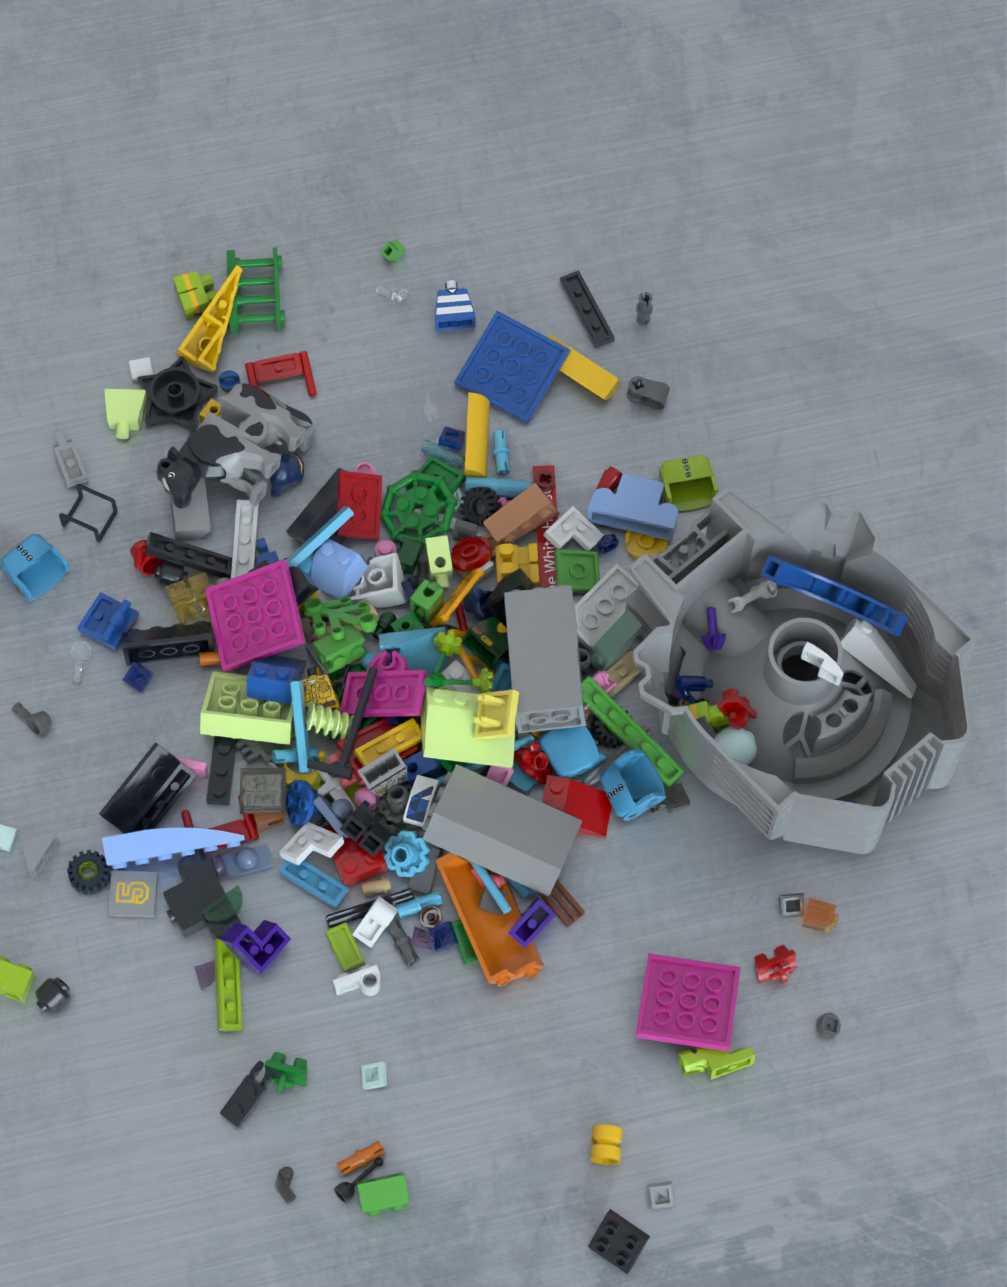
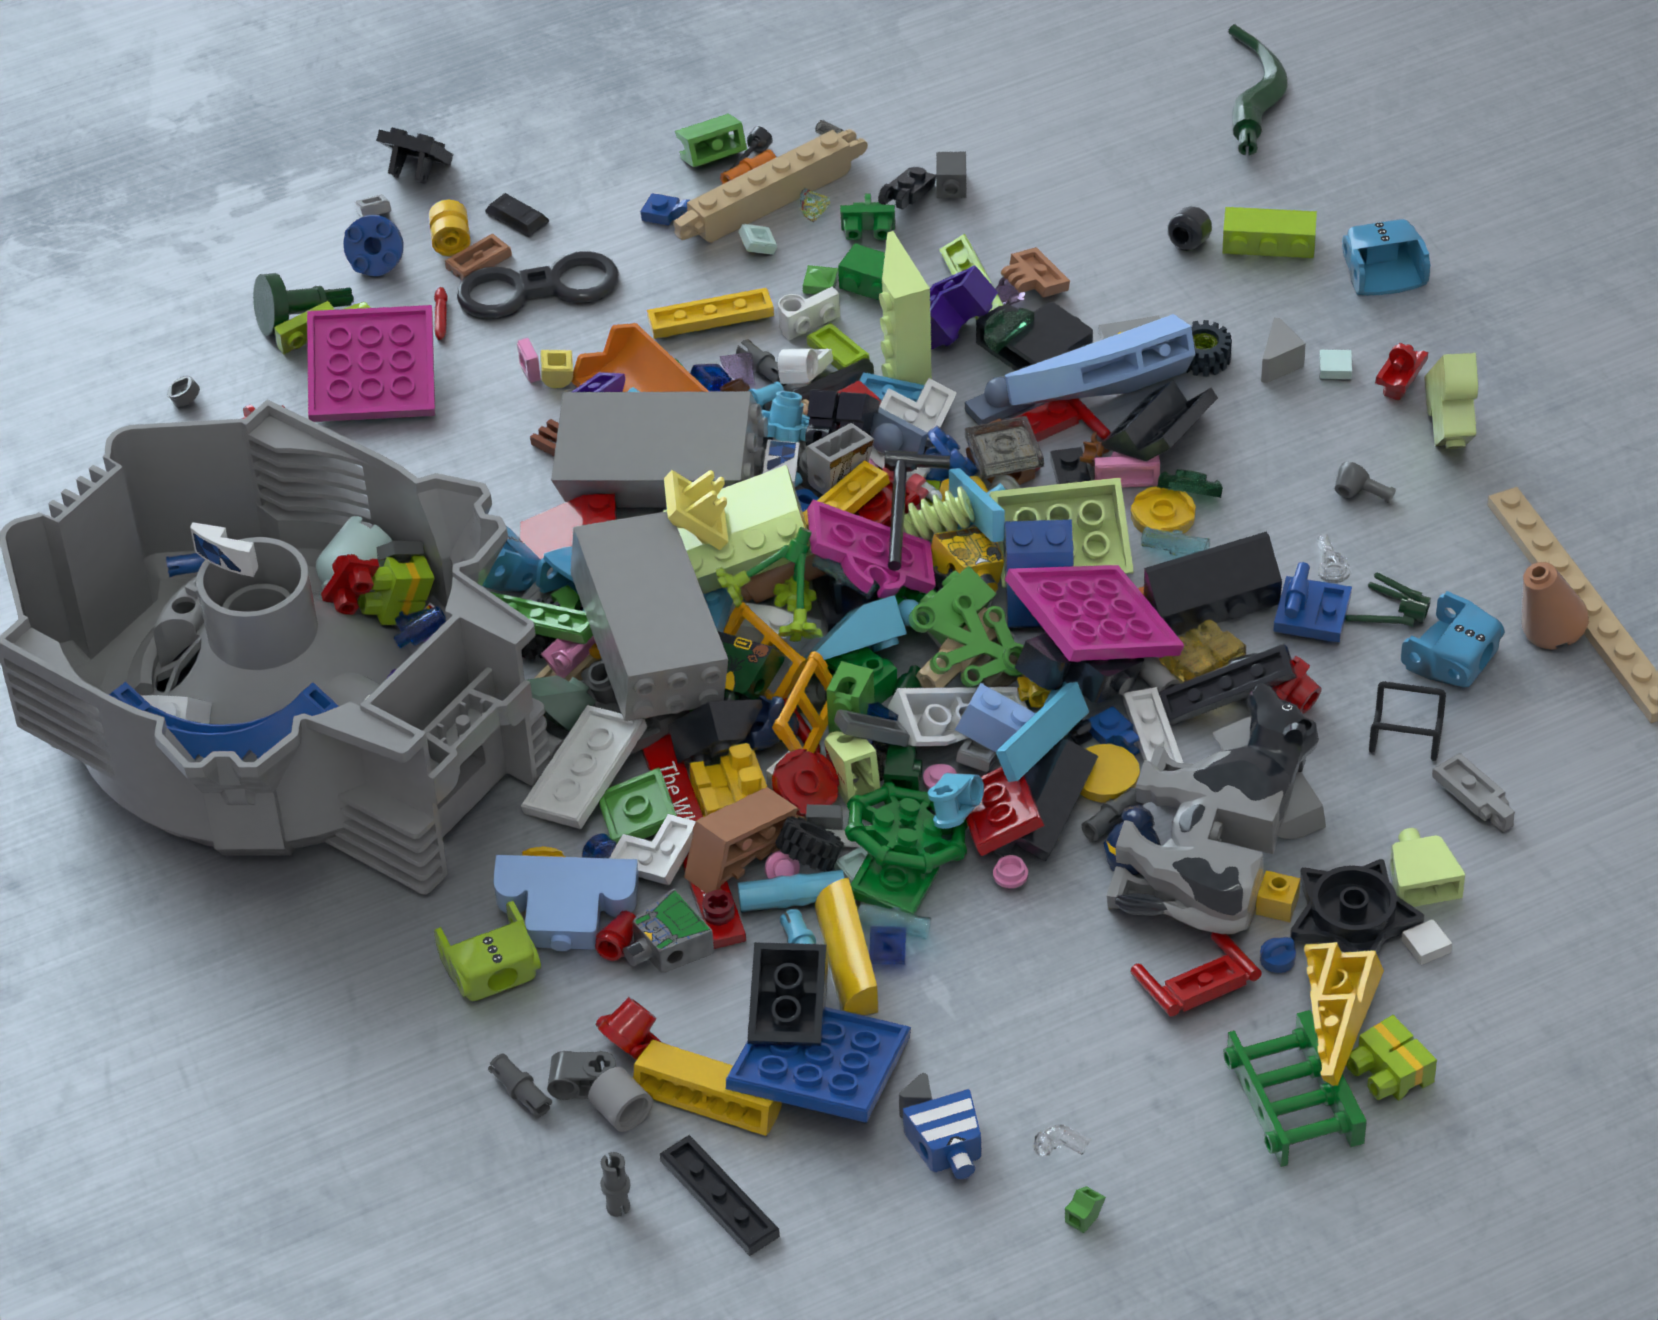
camera: 170 degrees right, 20 degrees down
none -> dark green piece [253,273,354,336]
none -> blue plate [343,215,404,276]
none -> red piece [434,287,448,340]
none -> nougat tile [445,233,512,281]
none -> black bar [457,251,619,319]
none -> black tile [485,193,549,237]
none -> dark grey pin [488,1054,553,1118]
none -> bright pink tile [517,338,541,383]
none -> light yellow brick [540,350,573,388]
none -> light grey piece [588,1067,653,1132]
none -> red piece [596,997,661,1059]
none -> torso [623,889,714,973]
none -> blue plate [640,193,690,226]
none -> yellow plate [647,287,774,339]
none -> tan hinge [674,129,868,243]
none -> black slope [747,942,828,1046]
none -> clear light blue tile [800,188,830,222]
none -> bright green tile [802,265,838,295]
none -> dark grey tile [834,709,910,747]
none -> green brick [838,243,885,301]
none -> yellowish green slope [879,231,932,385]
none -> dark grey slope [899,1072,932,1119]
none -> medium azure piece [928,773,984,829]
none -> dark grey brick [936,151,967,198]
none -> nougat hinge [1001,247,1070,298]
none -> dark orange arm [1080,432,1110,467]
none -> yellow tile [1080,744,1140,803]
none -> dark grey pin [1081,787,1144,841]
none -> yellow tile [1131,485,1196,539]
none -> clear light blue pin [1141,527,1210,556]
none -> clear green tile [1157,469,1223,498]
none -> dark green plant [1345,572,1431,627]

